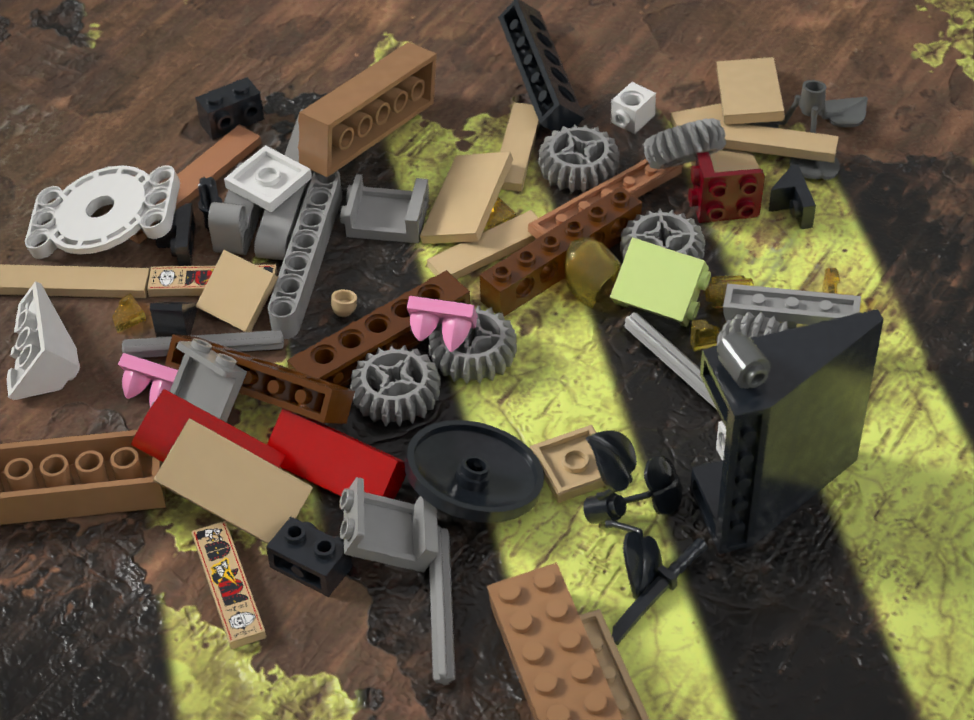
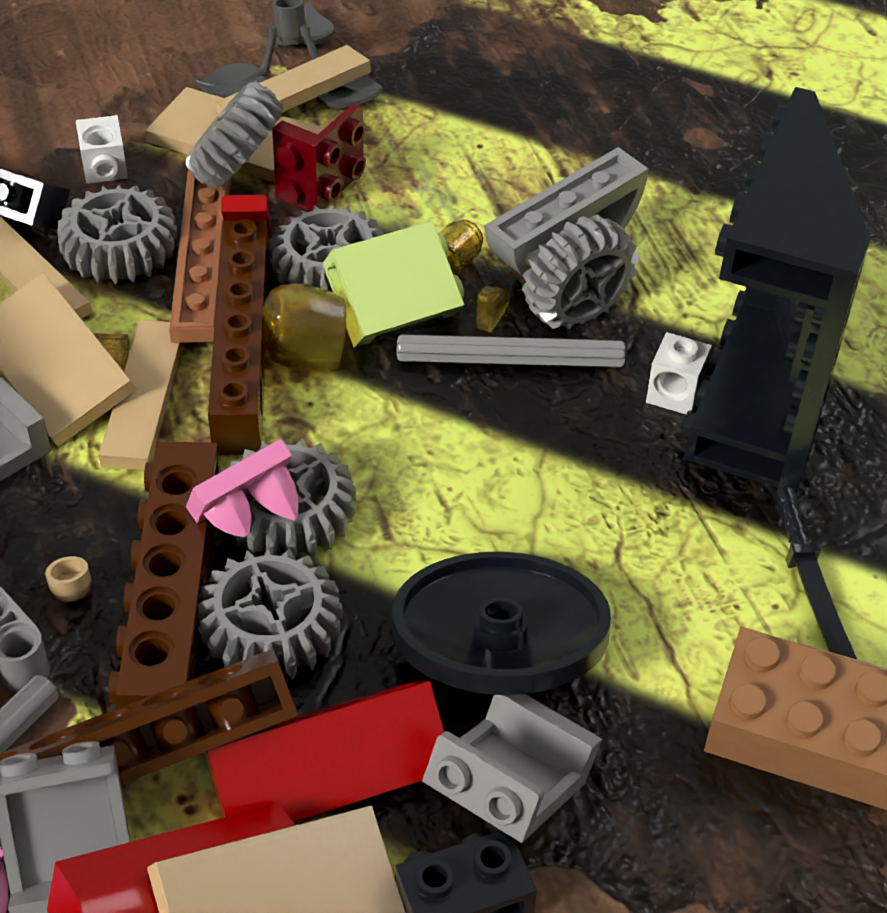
camera: 55 degrees left, 0 degrees up
light grey axle [429,526,455,685] -> none
tan tile [530,425,606,503] -> none
black plant [583,430,682,599] -> none
tan tile [716,57,784,125] -> none
dark grey brick [717,332,771,388] -> none
black slope [769,164,816,229] -> none
clear yellow tile [822,268,840,294] -> none
none -> red tile [221,195,272,239]

